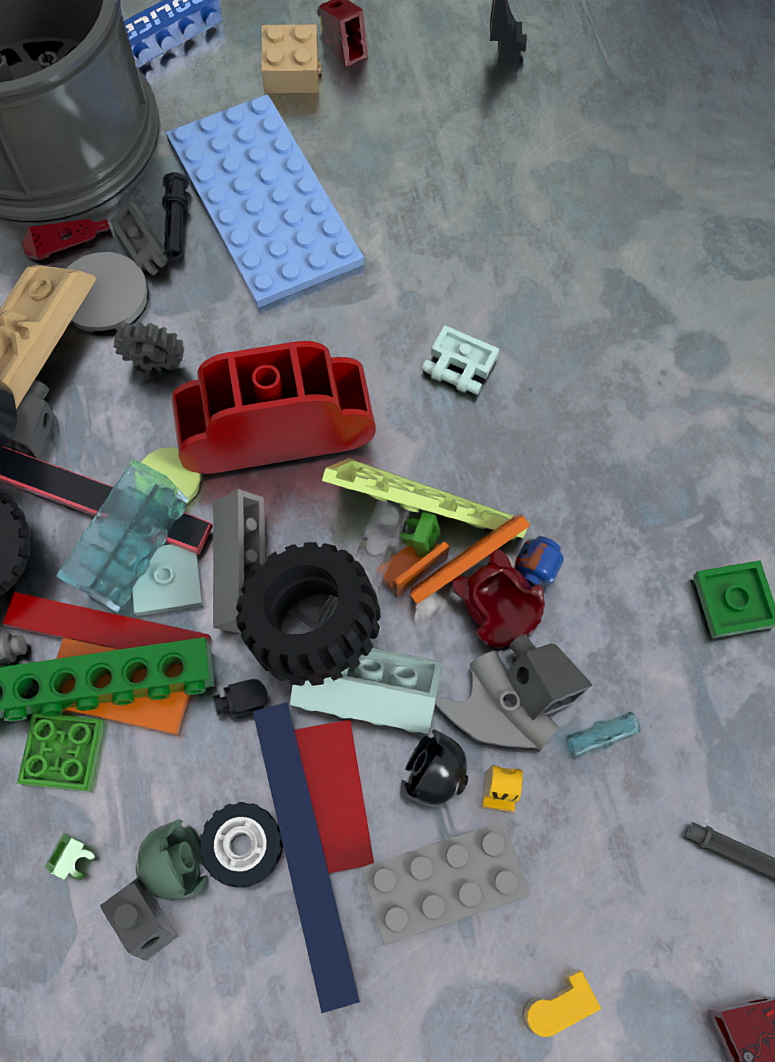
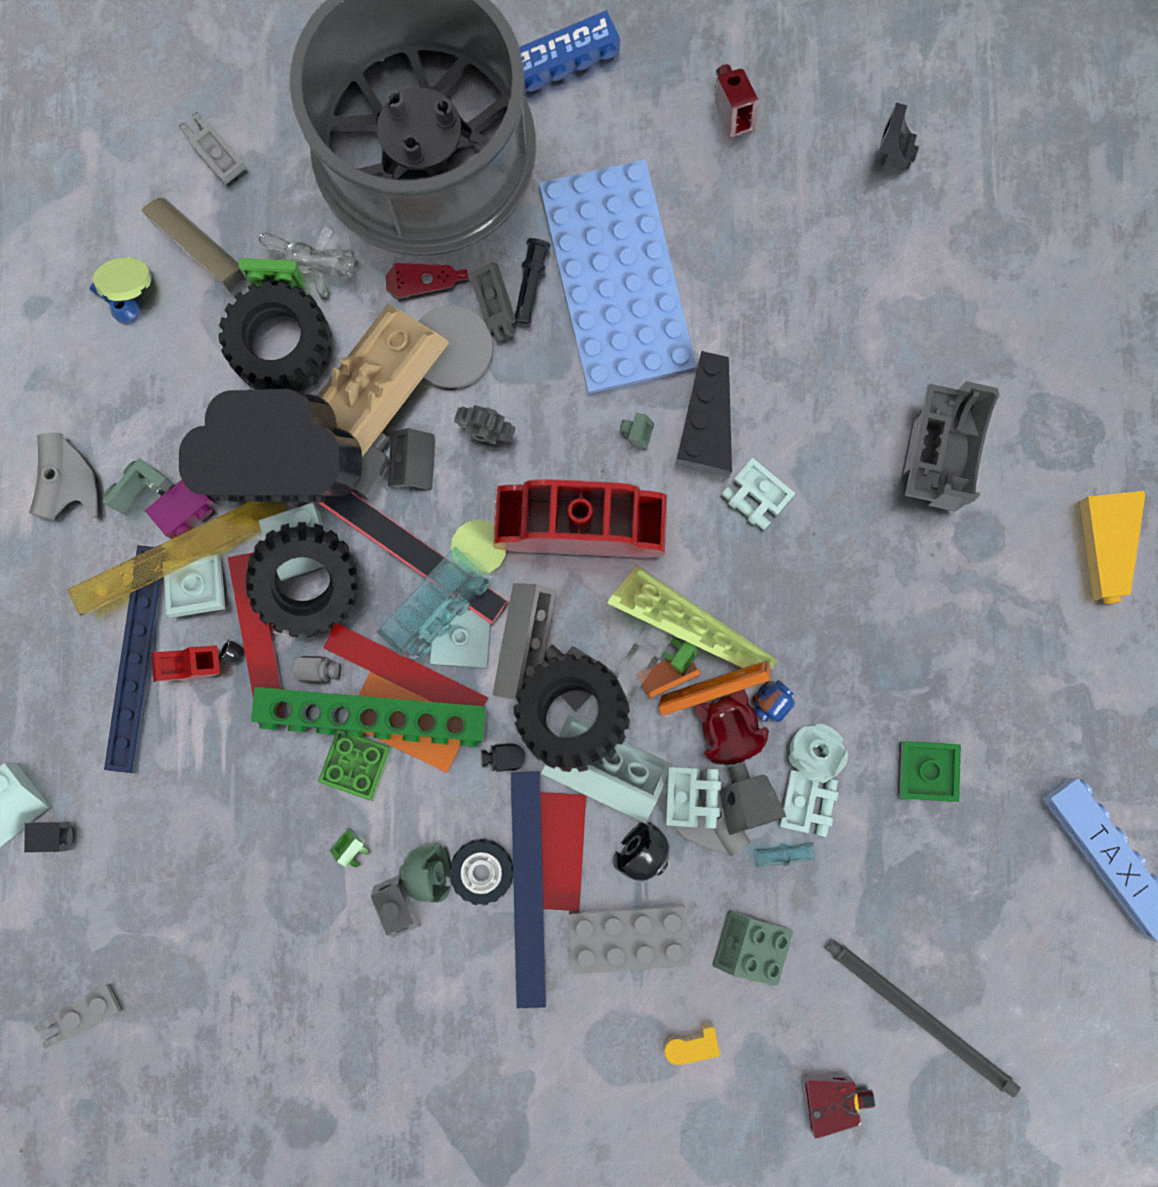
camera: 15 degrees right, 15 degrees up
tan brick [261,24,321,94] -> none
yellow leg [481,765,523,813] -> none
none -> dark grey panel [388,428,435,489]
none -> sand green tile [619,413,654,449]
none -> light aqua plate [666,767,721,828]
none -> black wedge [675,351,732,478]
none -> sand green bracket [713,910,793,986]
none -> light aqua plate [779,770,839,837]
none -> light aqua plate [789,724,848,783]
none -> dark grey piece [903,381,999,512]

